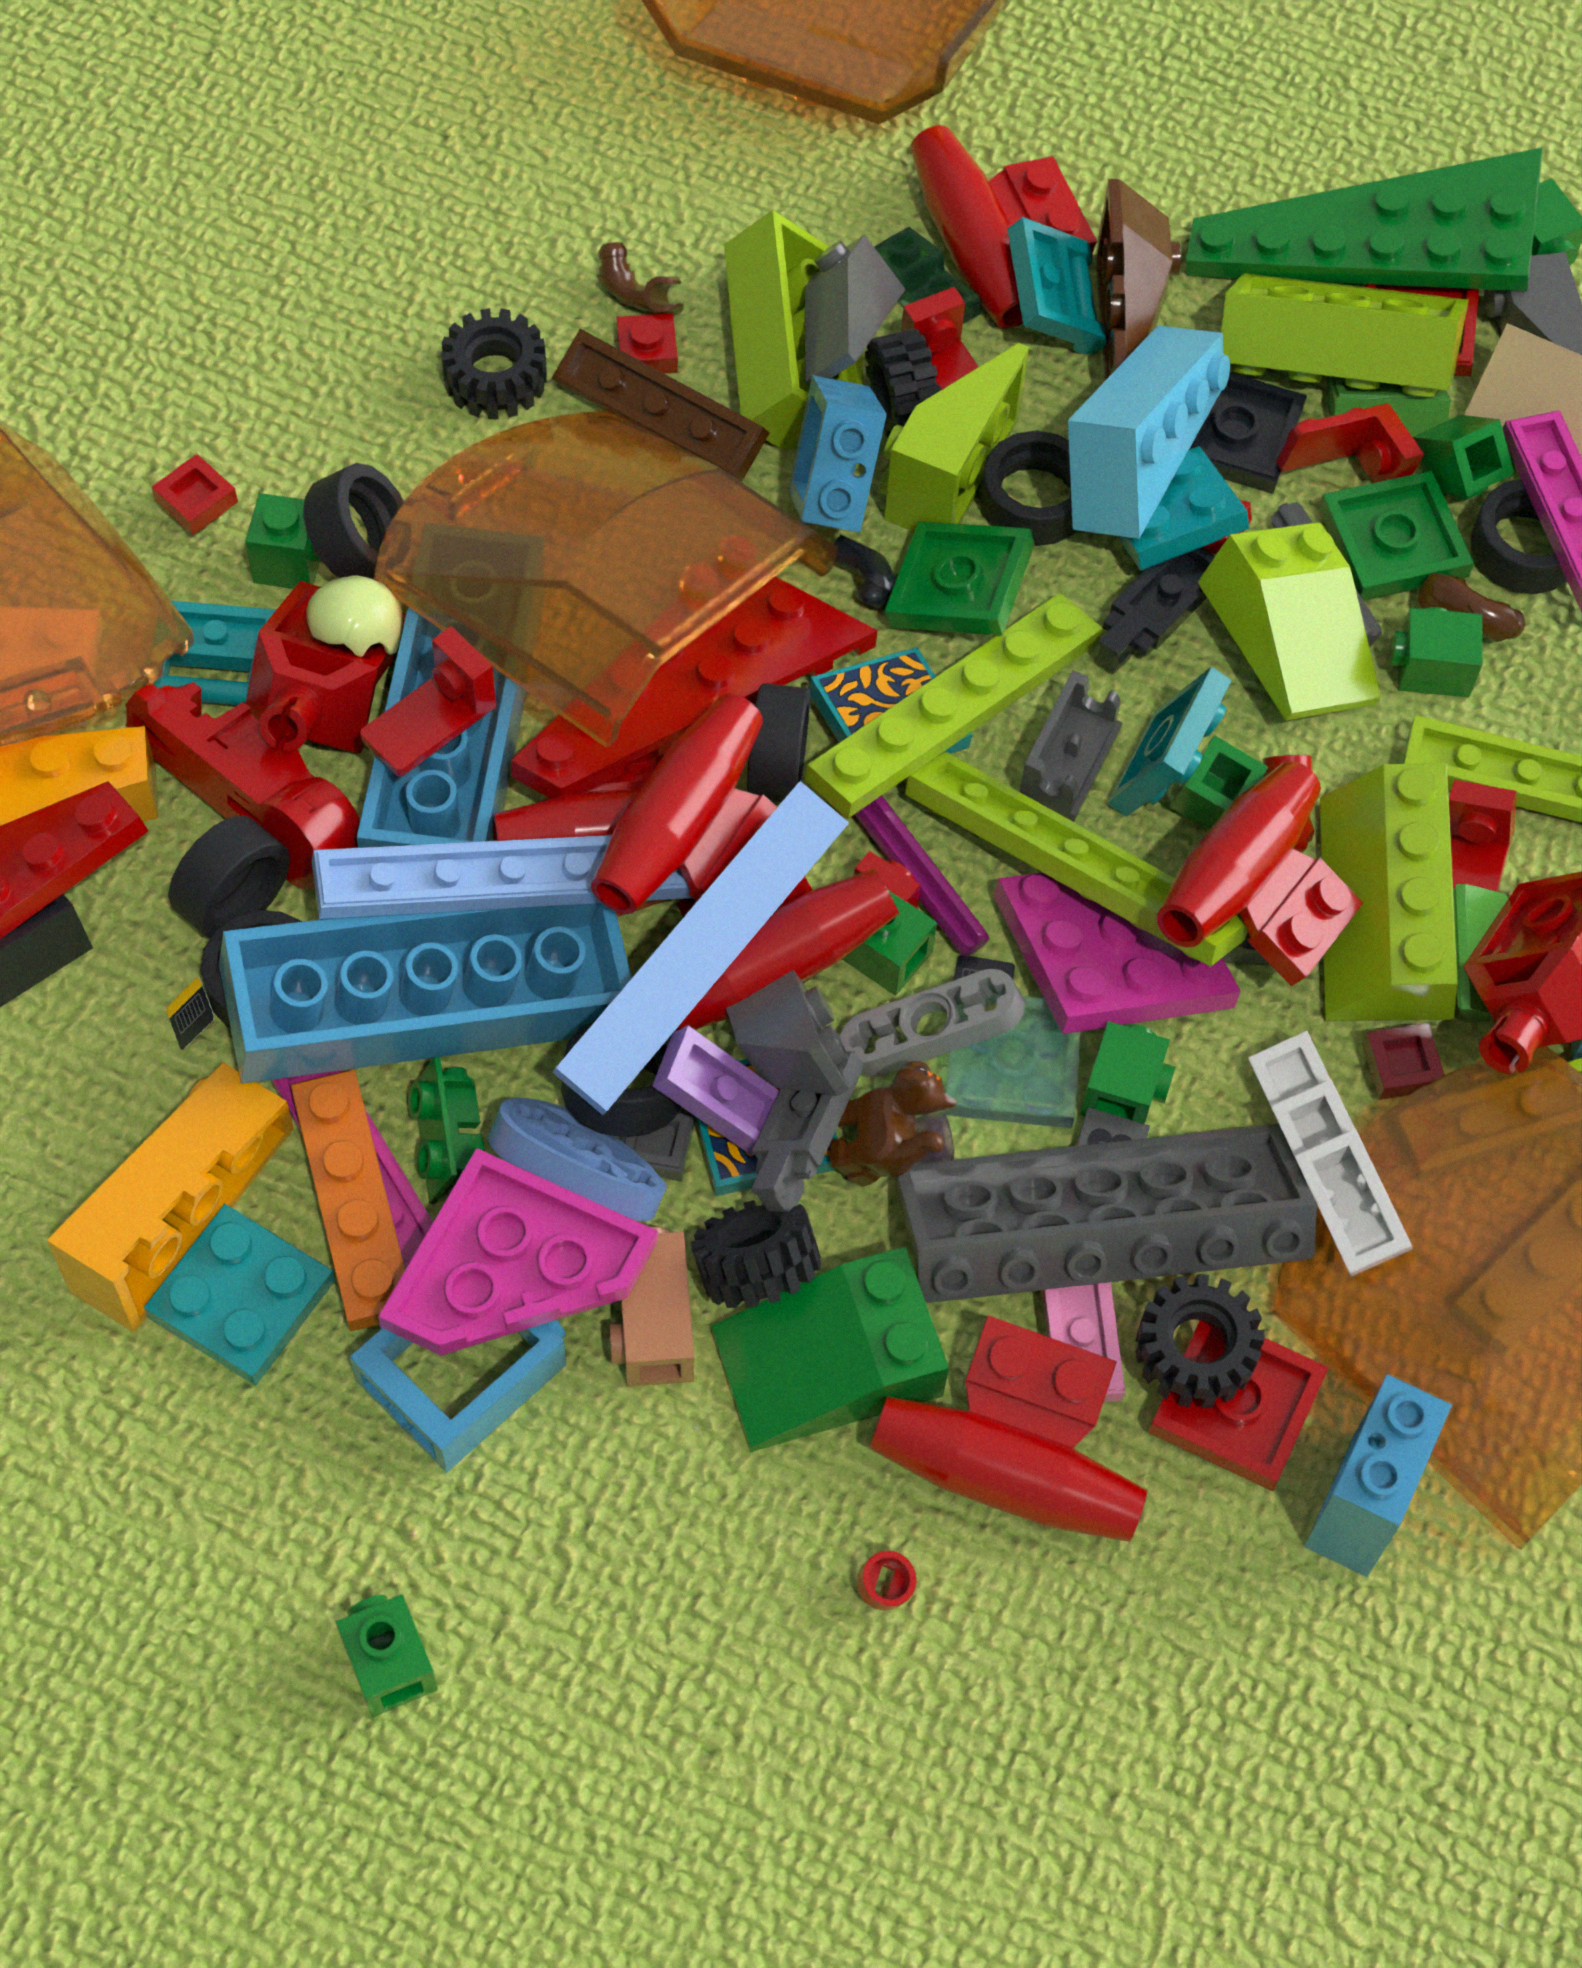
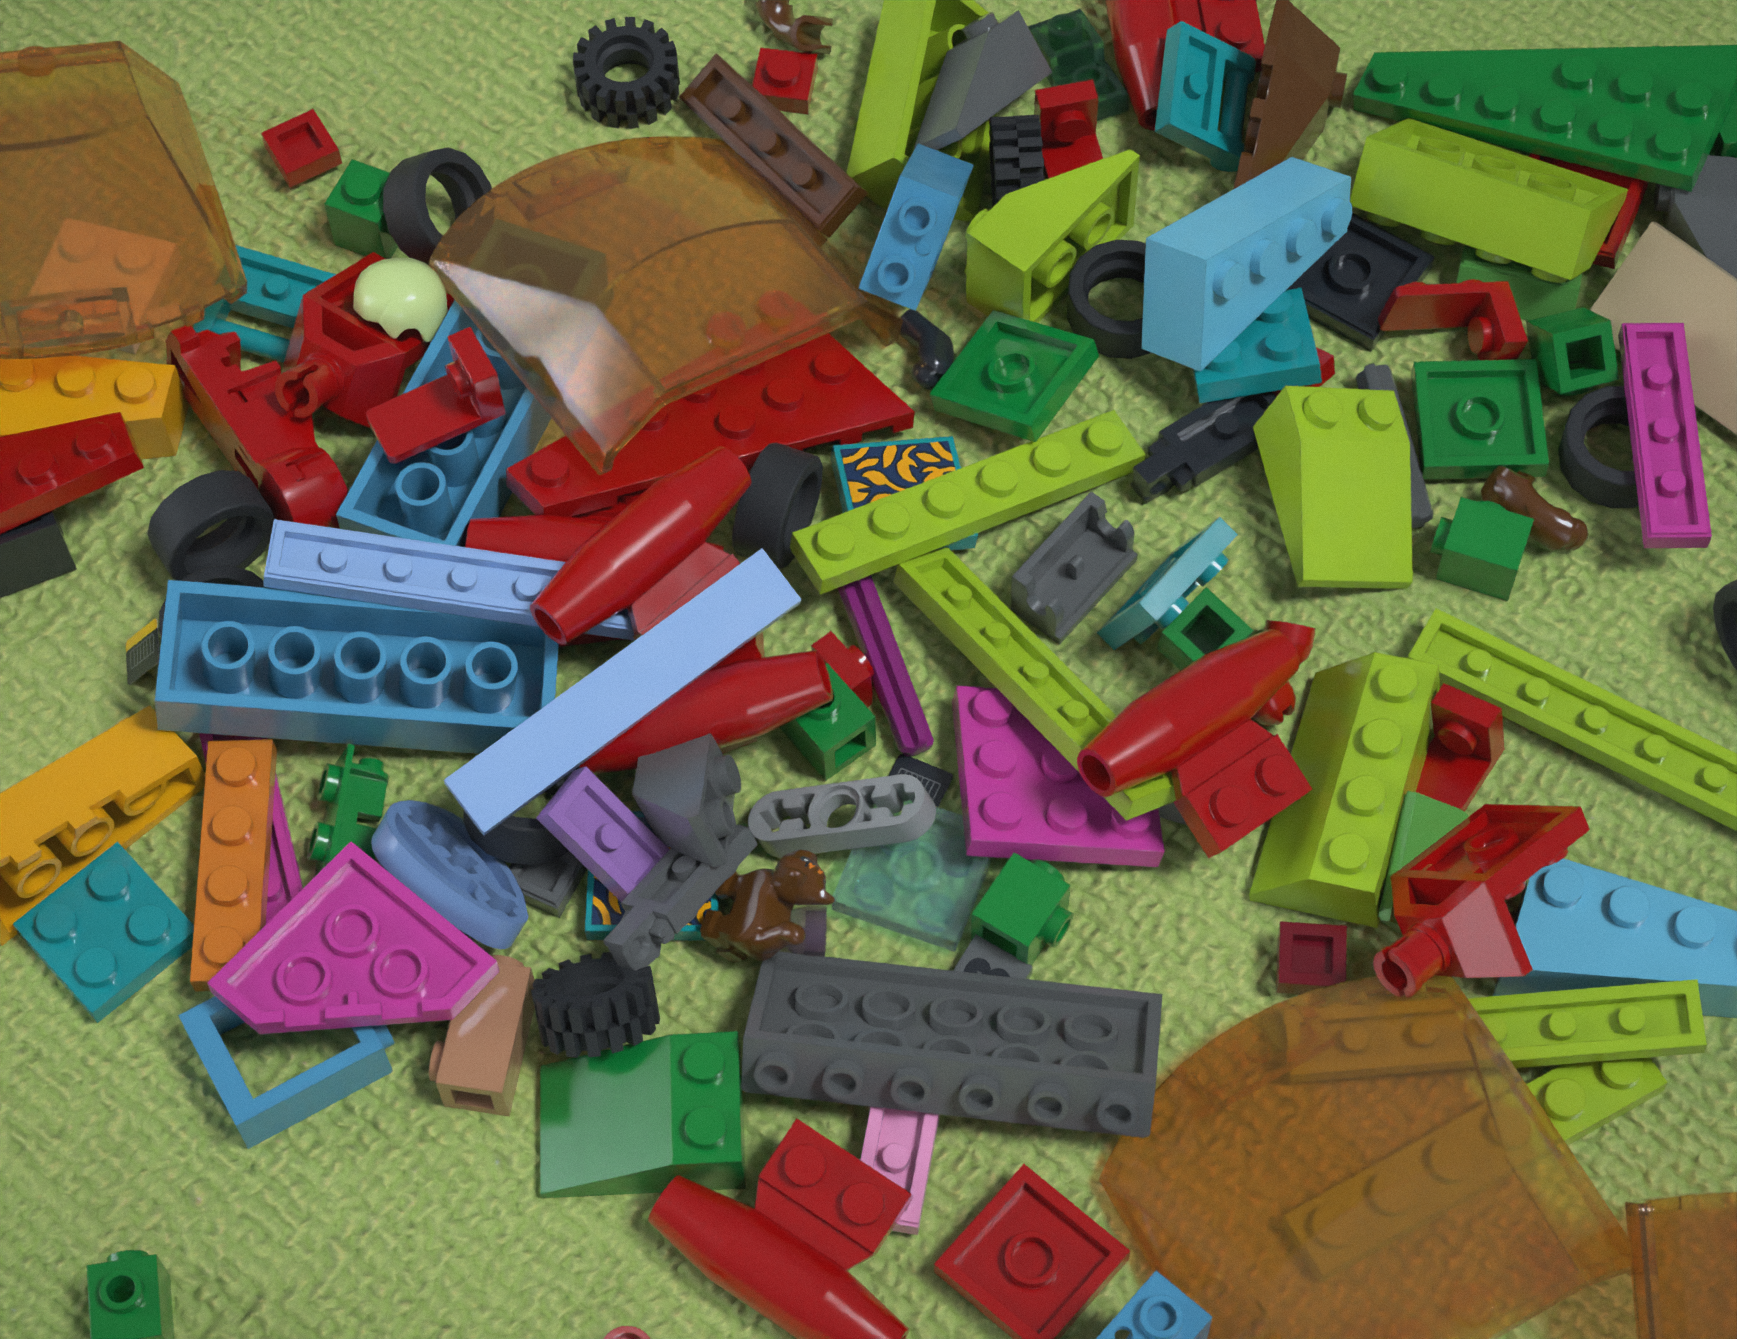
camera: 20 degrees right, 0 degrees up
black tyre [1135,1274,1265,1409] -> none
white slope [1248,1031,1413,1277] -> none

